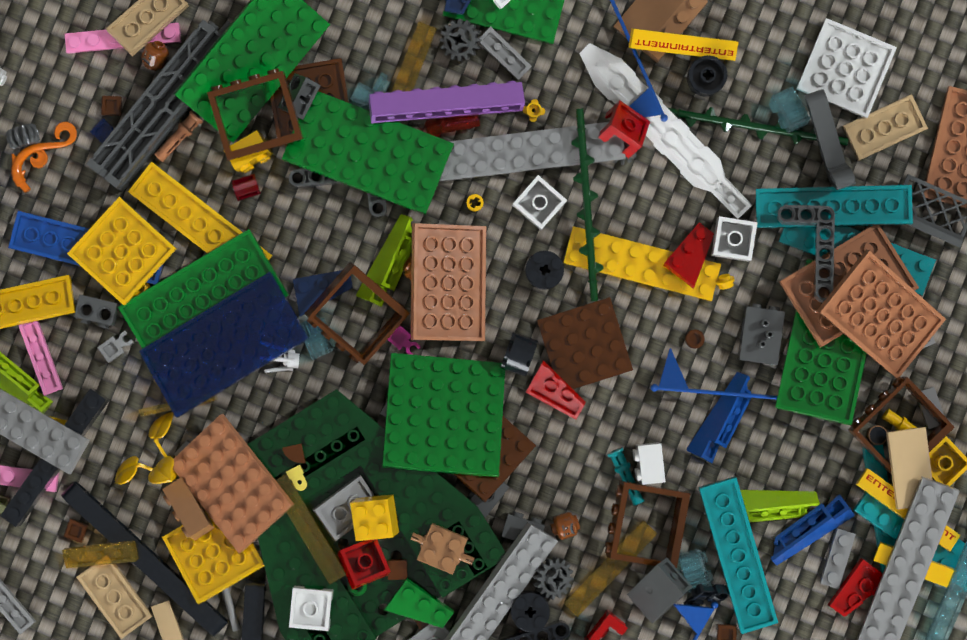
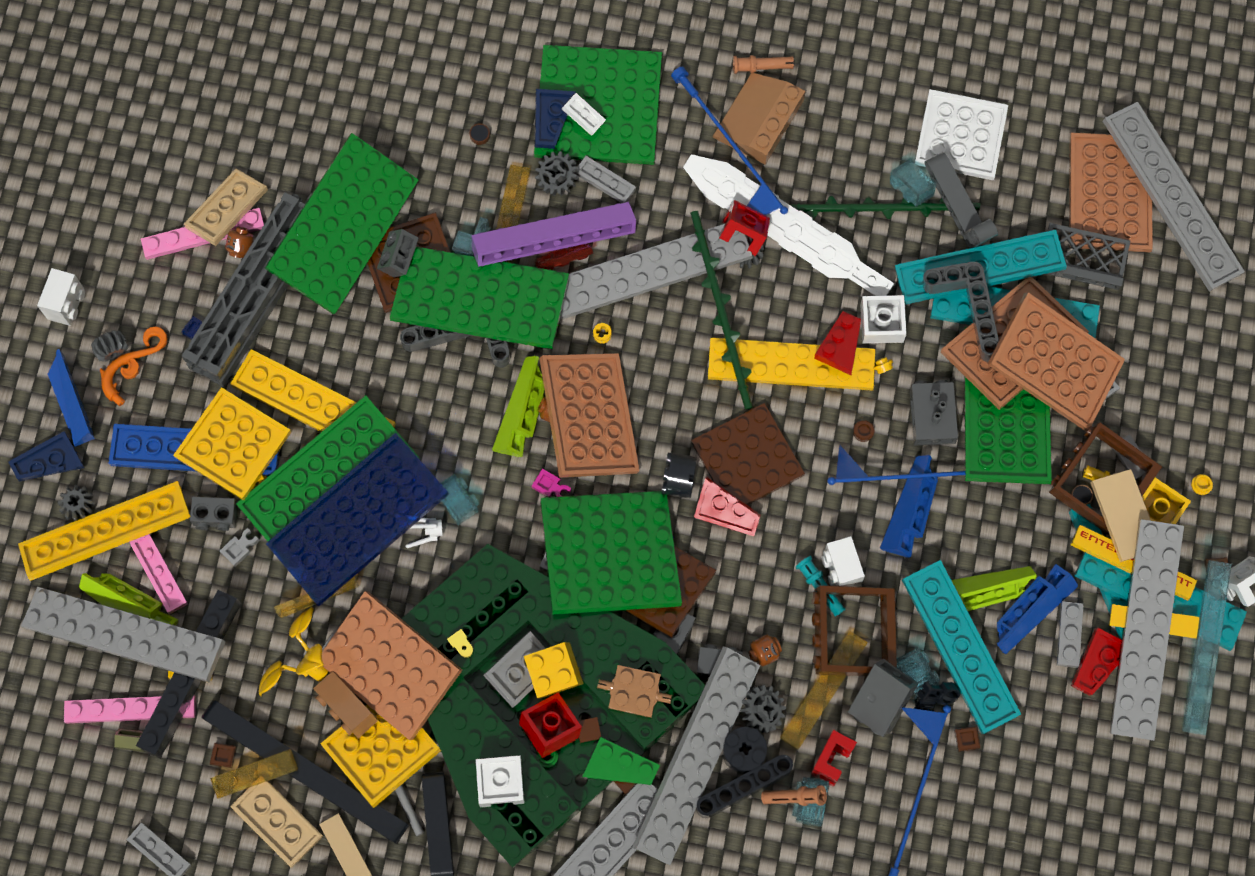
camera: 10 degrees left, 15 degrees down
reddish brown tile [101,96,122,116] -> none
nougat pin [154,111,203,162] -> none
reddish brown window [207,68,304,161] -> none
yellow brick [224,130,273,174] -> none
dark red piece [232,174,261,201] -> none
clear yellow tile [276,474,347,584] -> none
reddish brown tile [282,443,306,463] -> none
dark blue wing [293,270,353,317] -> none
reddish brown window [305,261,410,365] -> none
white brick [512,175,567,230] -> none
yellow plate [523,99,545,122] -> none
black brick [525,251,564,290] -> none
yellow tile [628,28,738,61] -> none
black brick [687,55,728,97] -> none
tan tile [842,94,928,161] -> none

